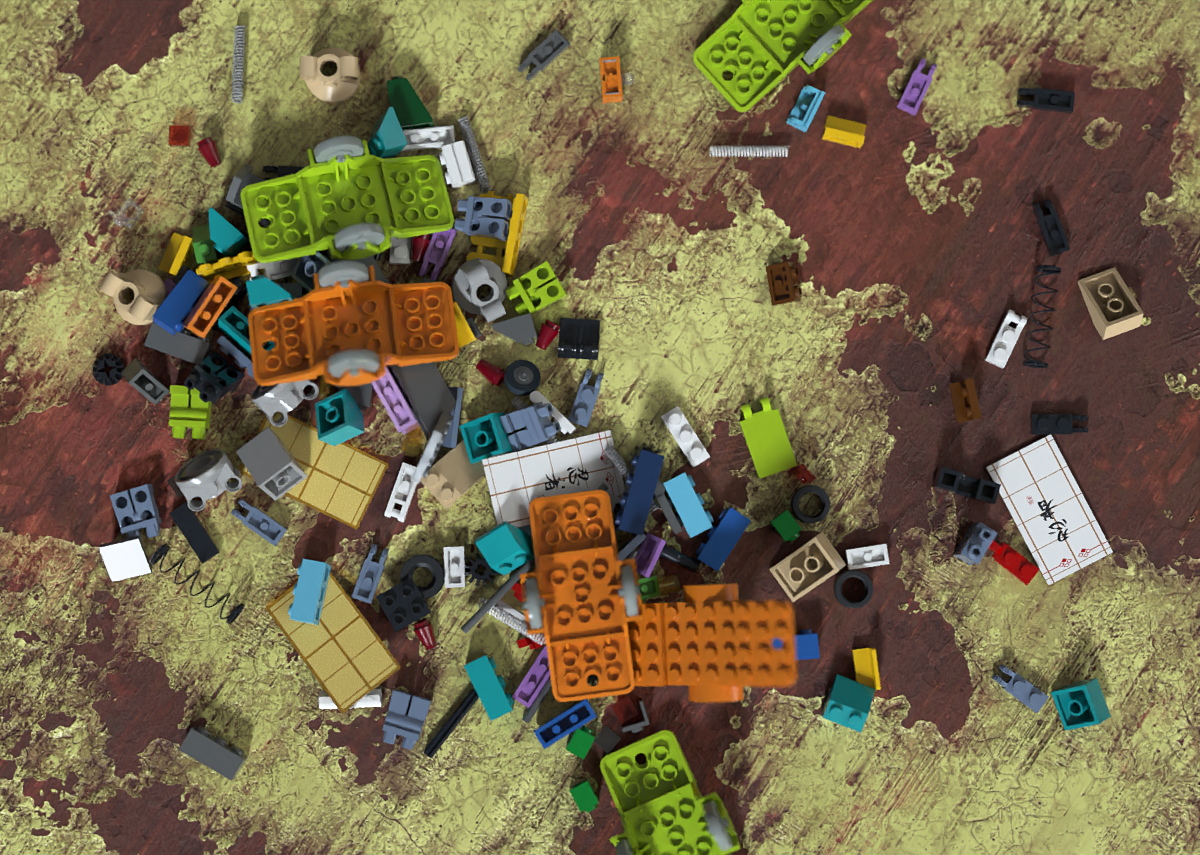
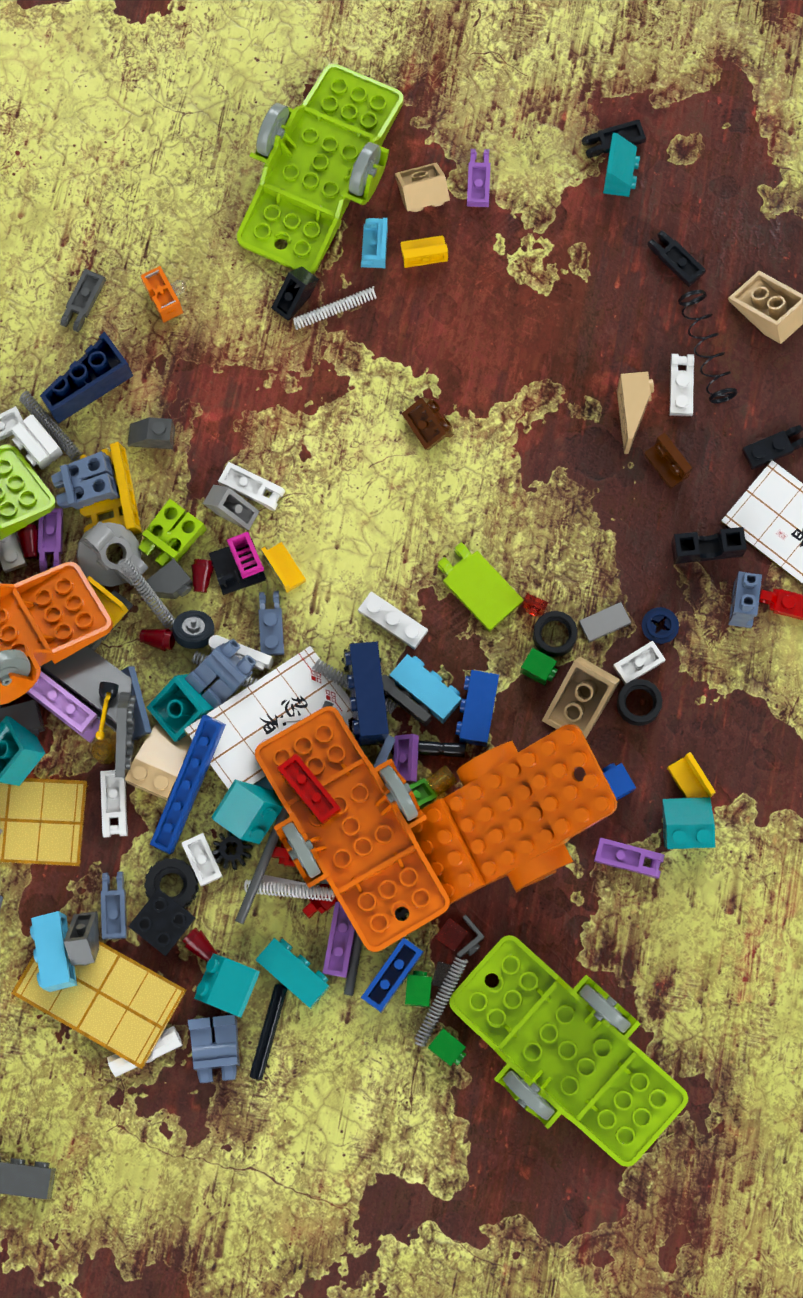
camera: 20 degrees left, 10 degrees down
none -> dark blue wedge [40,331,133,424]
none -> dark grey slope [64,911,99,966]
none -> hinge [95,682,119,740]
none -> light grey piece [117,558,175,630]
none -> dark grey slope [128,417,175,449]
none -> blue tile [150,715,226,855]
none -> teal slope [194,953,260,1018]
none -> light grey slope [203,485,260,530]
none -> white plate [218,462,285,511]
none -> dark pink slope [227,532,264,579]
none -> yellow panel [261,542,306,593]
none -> black slope [271,266,319,321]
none -> red plate [277,753,341,825]
none -> tan slope [395,162,450,212]
none -> light grey piece [414,957,468,1047]
none -> light grey tile [579,602,631,643]
none -> medium lavender plate [594,838,665,879]
none -> teal slope [603,133,640,197]
none -> tan slope [617,372,654,454]
none -> dark blue gear [641,607,679,645]

